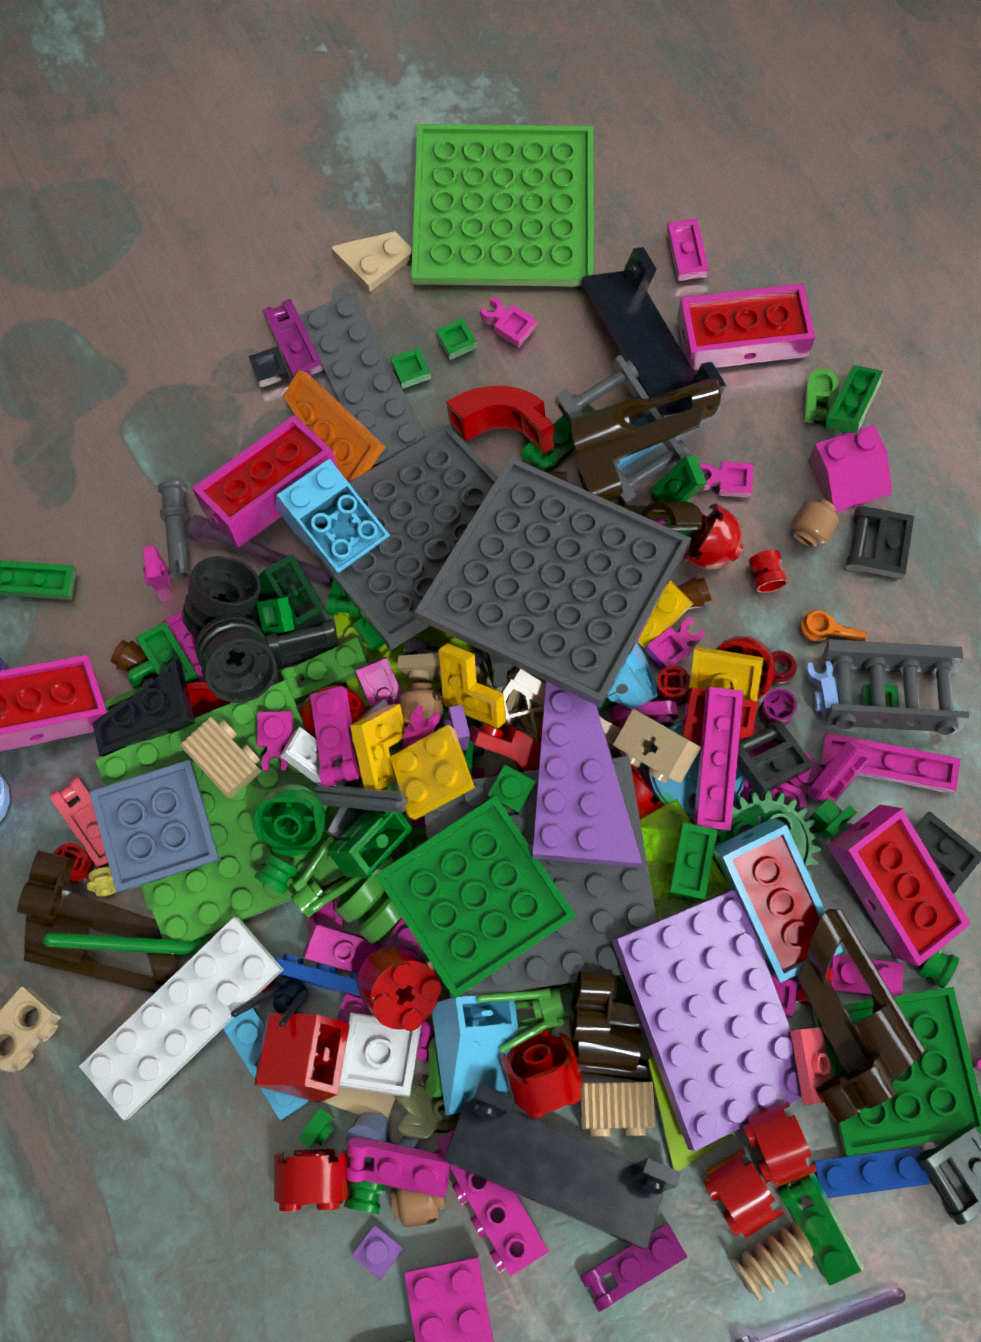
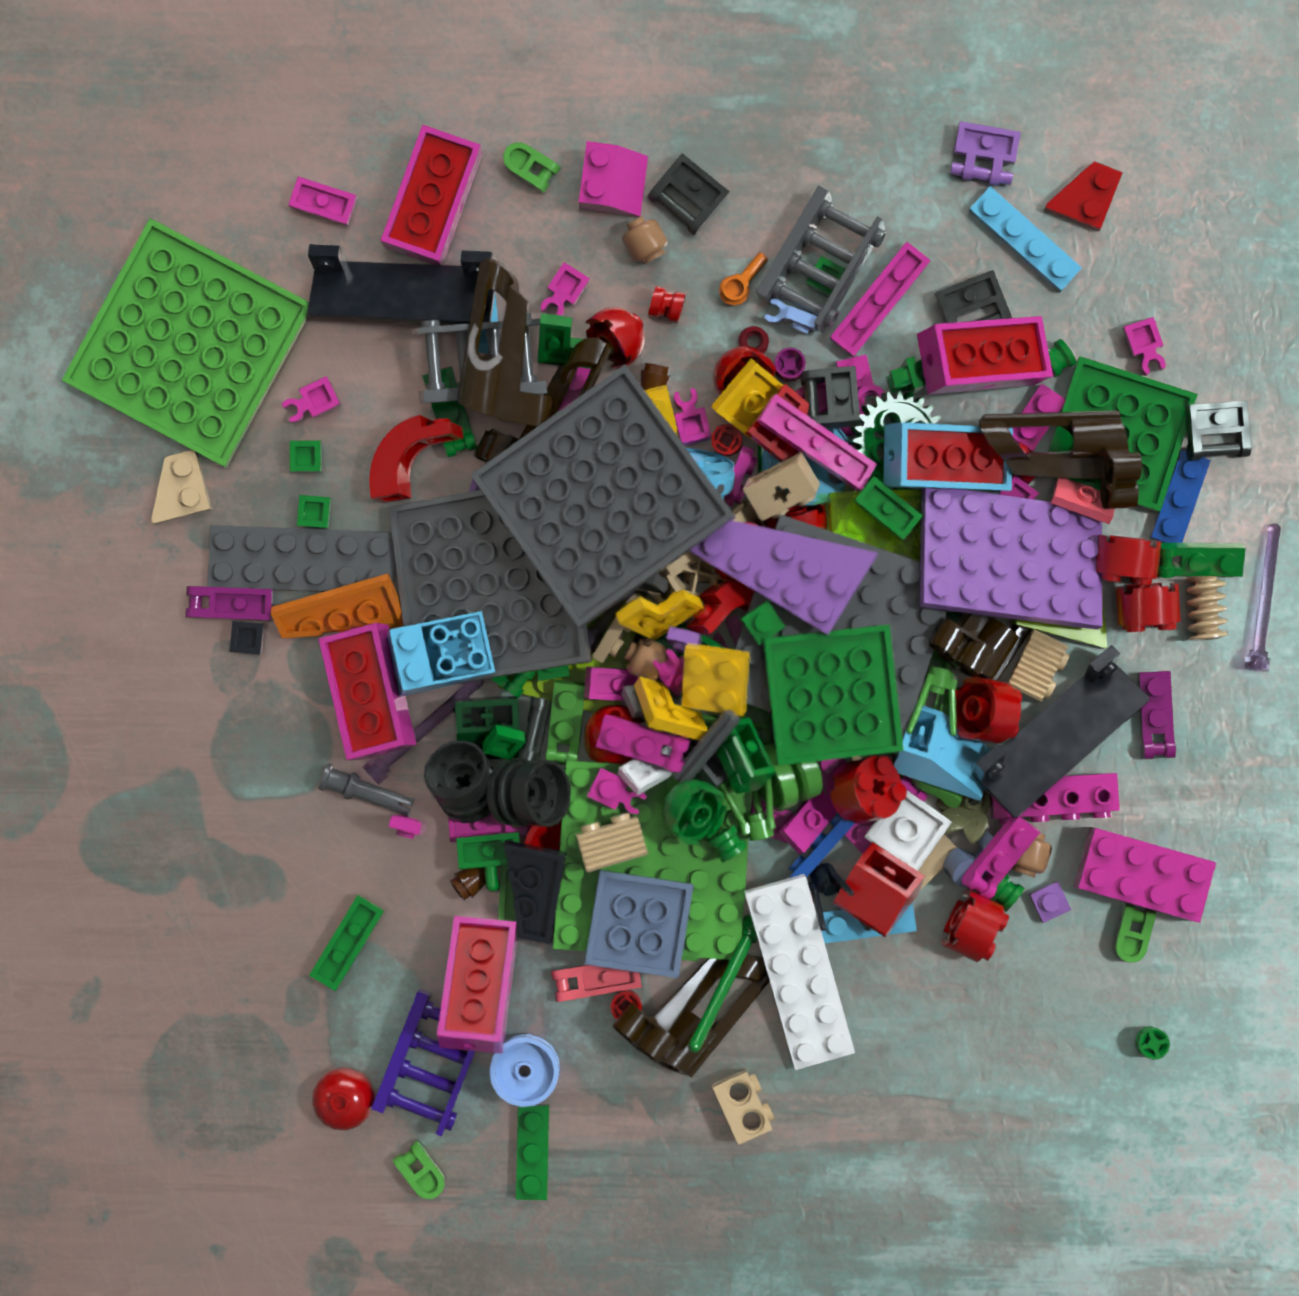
camera: 60 degrees left, 15 degrees up
light yellow plate [87,867,116,897] -> none
green plate [297,1108,335,1148] -> none
dark pink plate [807,740,875,803] -> none
green plate [826,365,884,434] -> none

